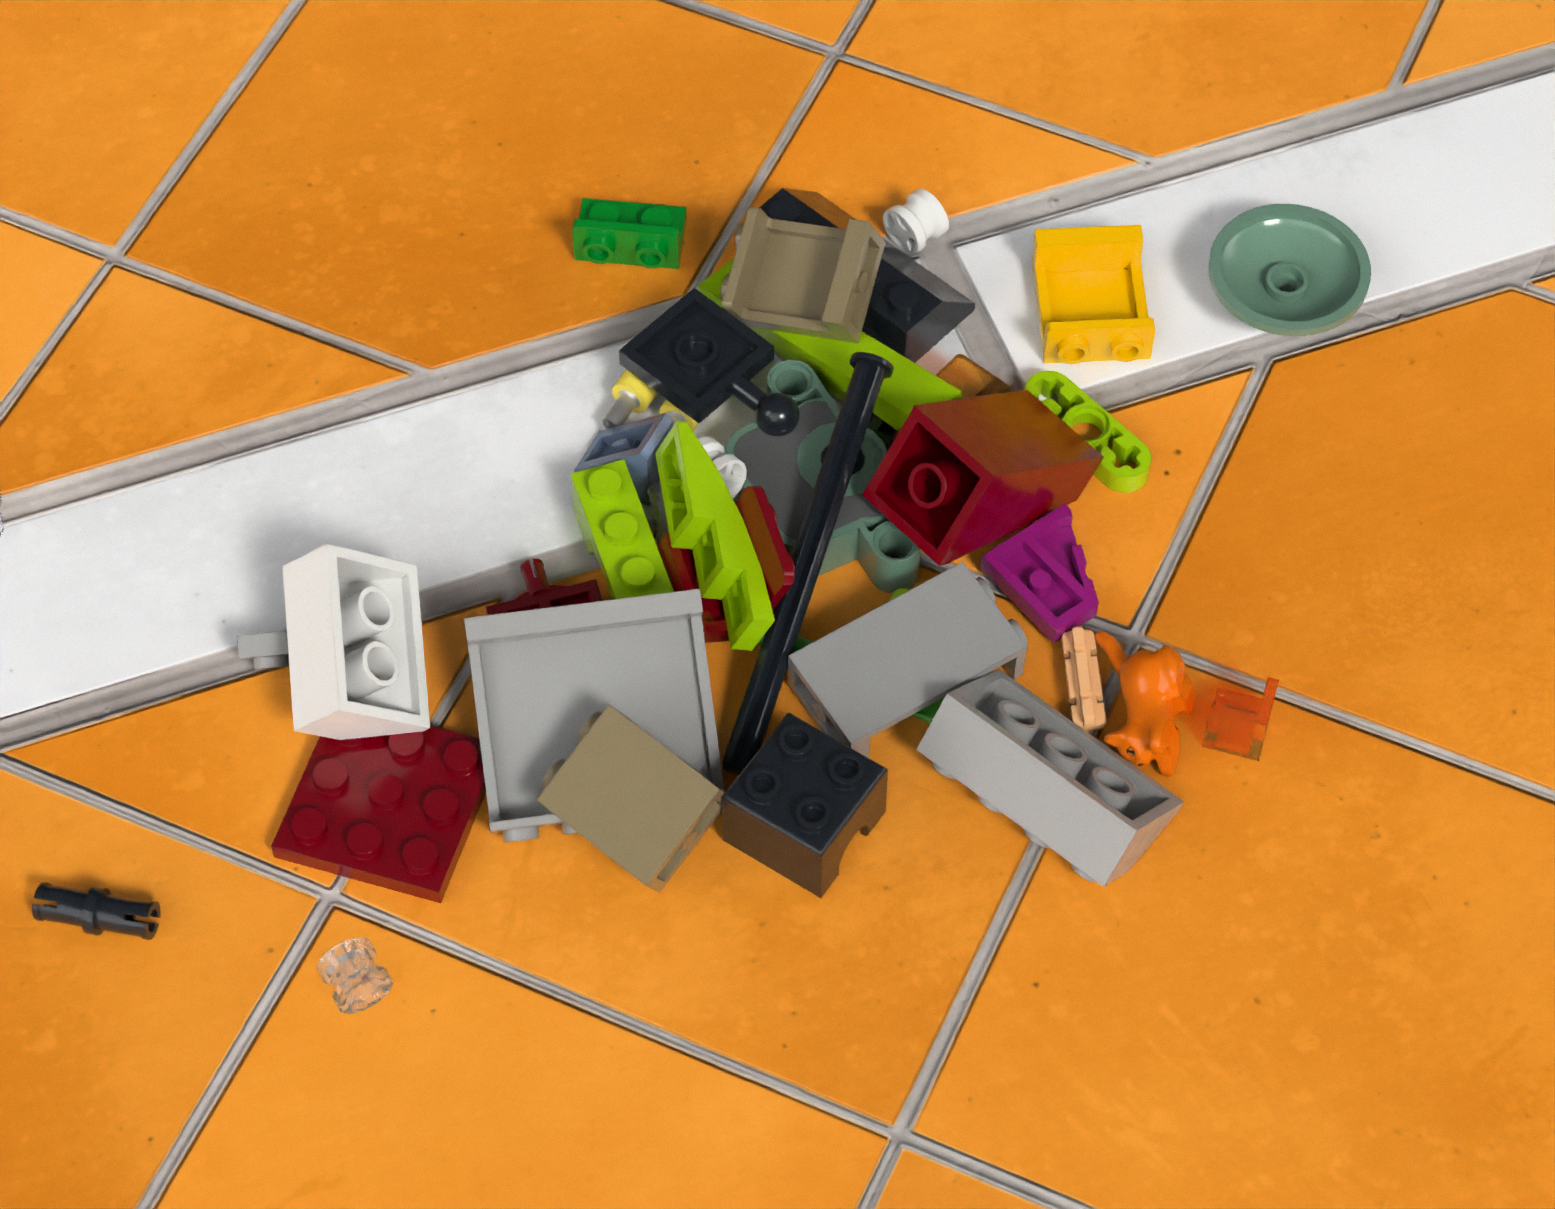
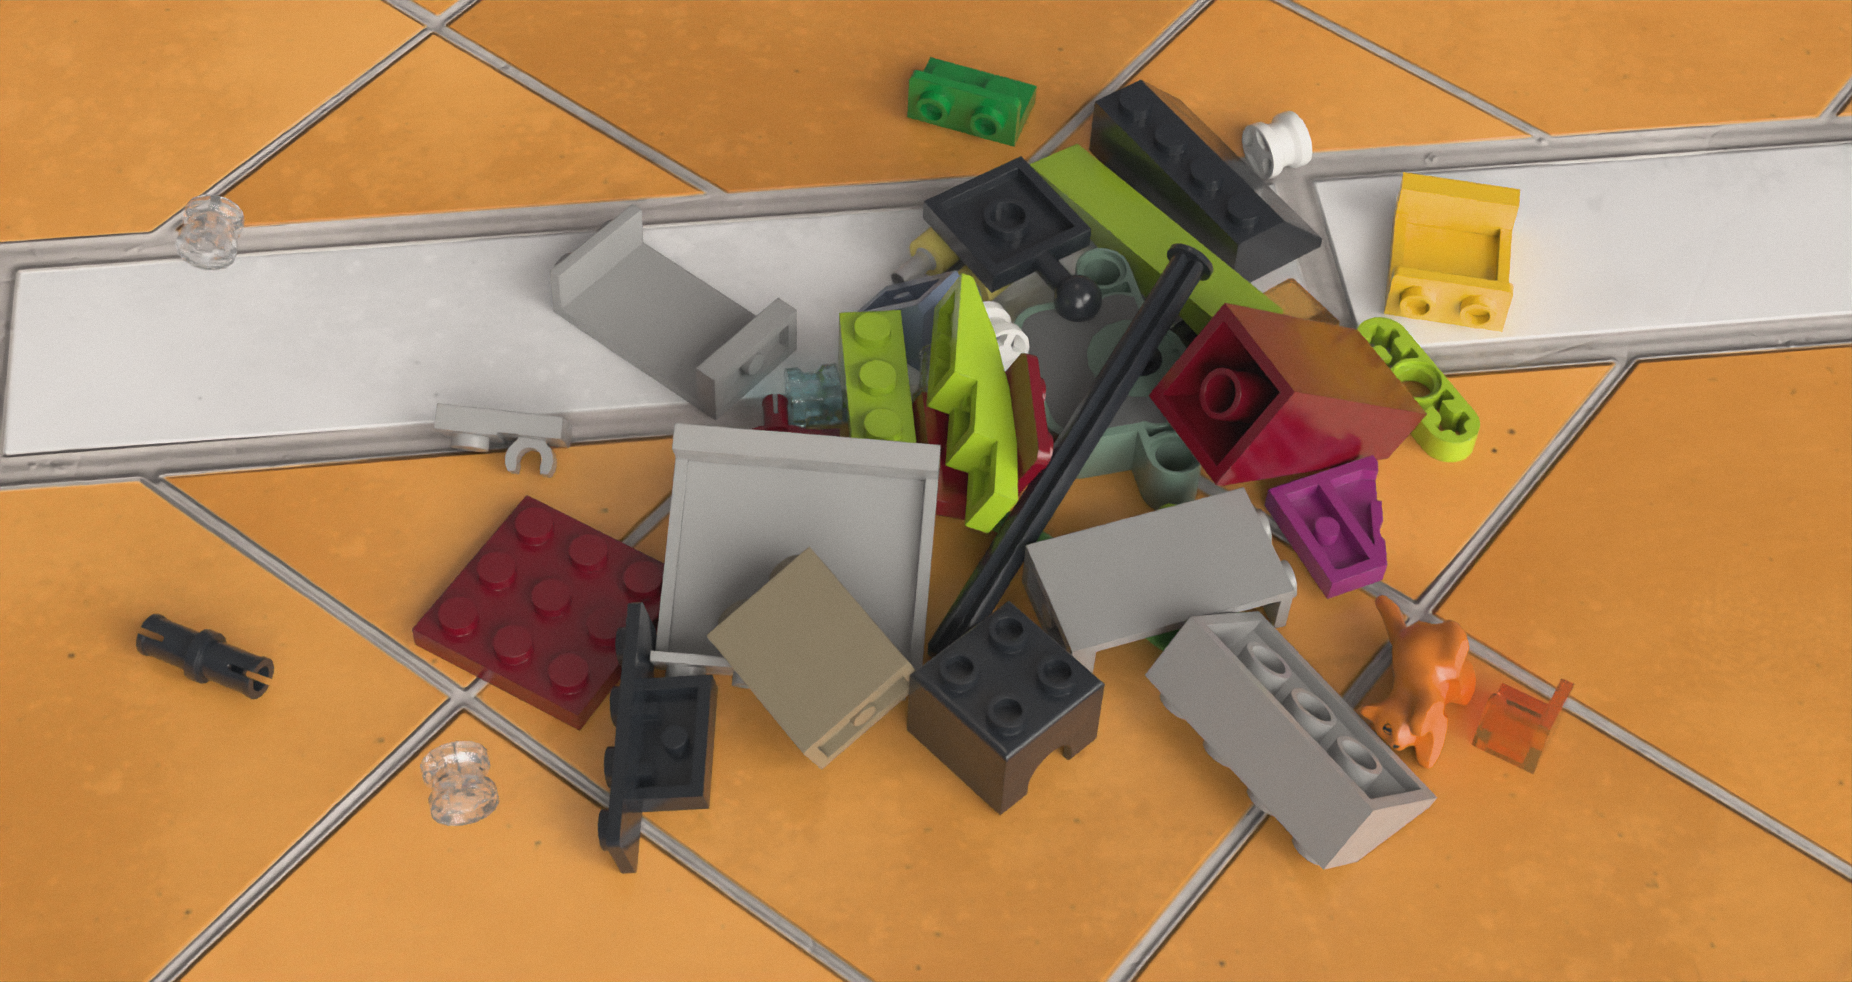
camera: 10 degrees right, 5 degrees down
white slope [282,543,430,740] -> none
dark tan panel [721,207,886,343] -> none
light nougat axle [1061,626,1107,734] -> none
sand green dish [1209,204,1371,336] -> none
none -> light grey panel [550,204,797,420]
none -> black bracket [598,602,718,874]
none -> clear light blue wheel [784,363,843,428]

